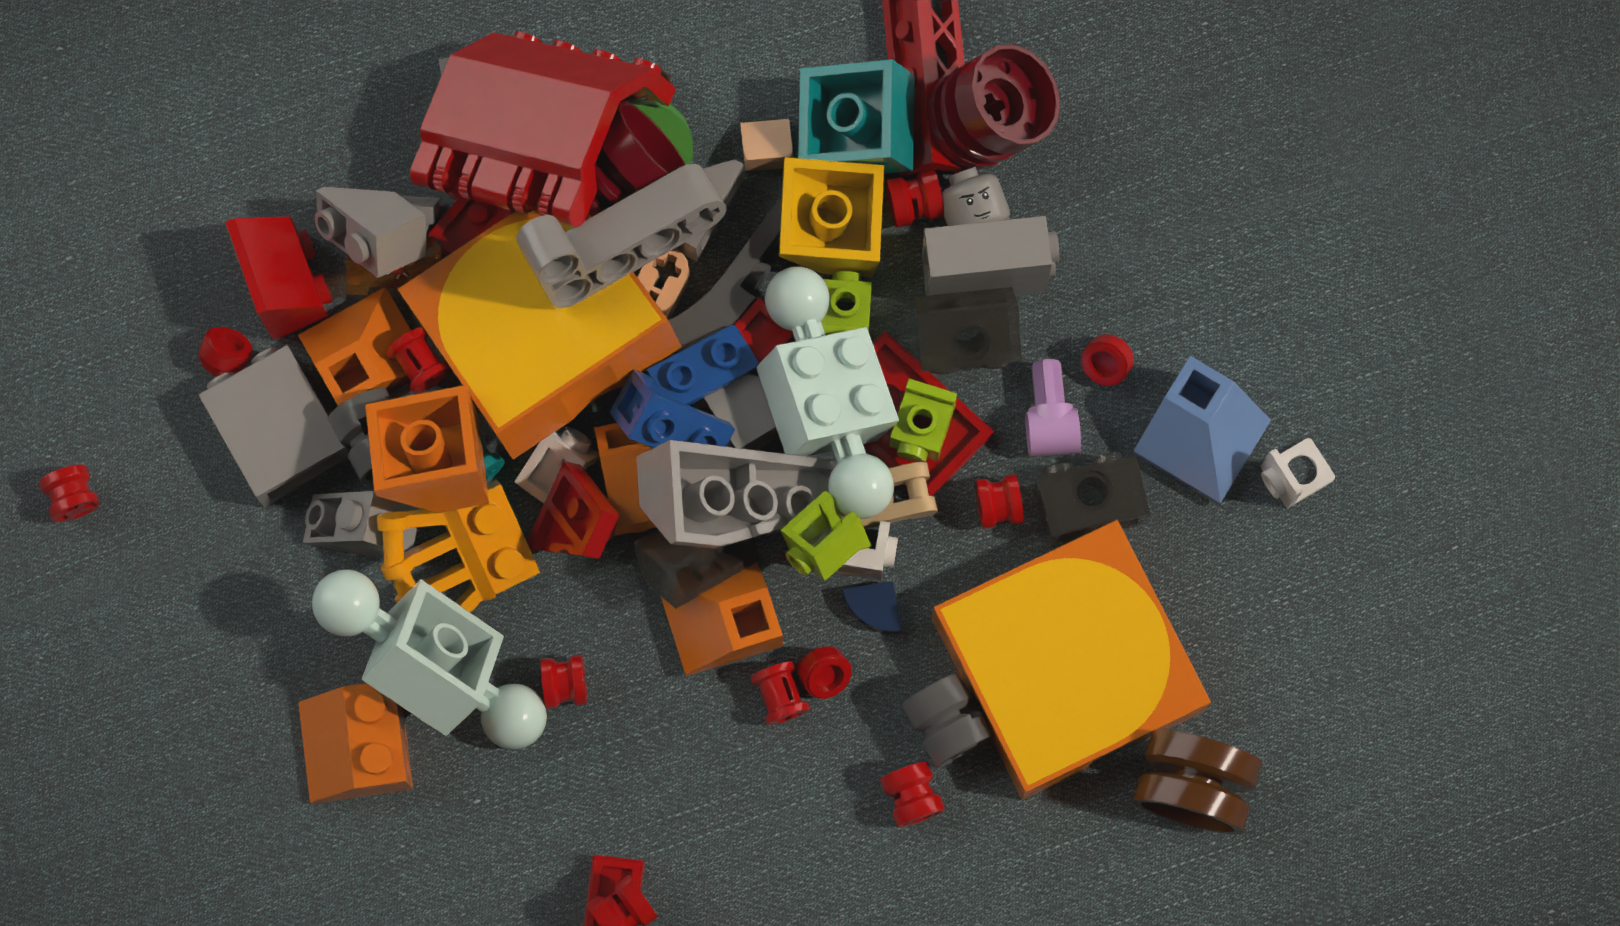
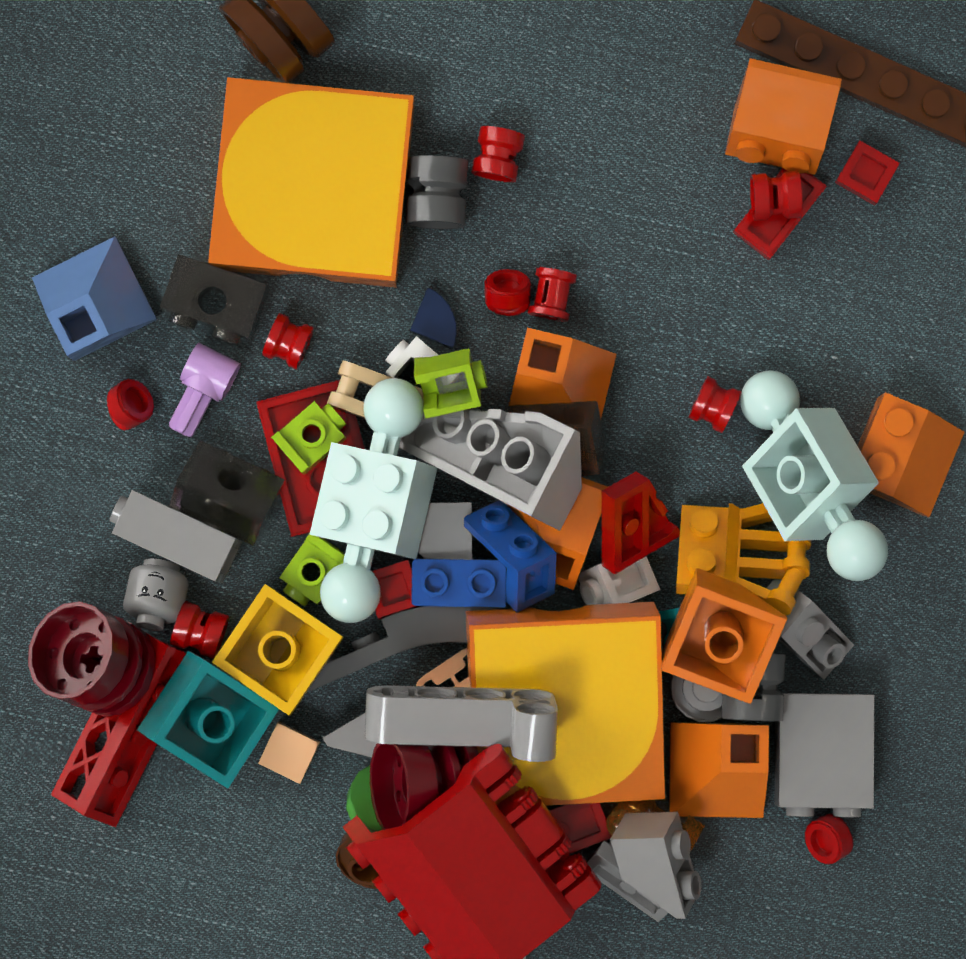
camera: 155 degrees left, 10 degrees up
red slope [225,216,333,340] -> none
red bush [385,327,451,395] -> none
white bracket [1260,438,1335,509] -> none

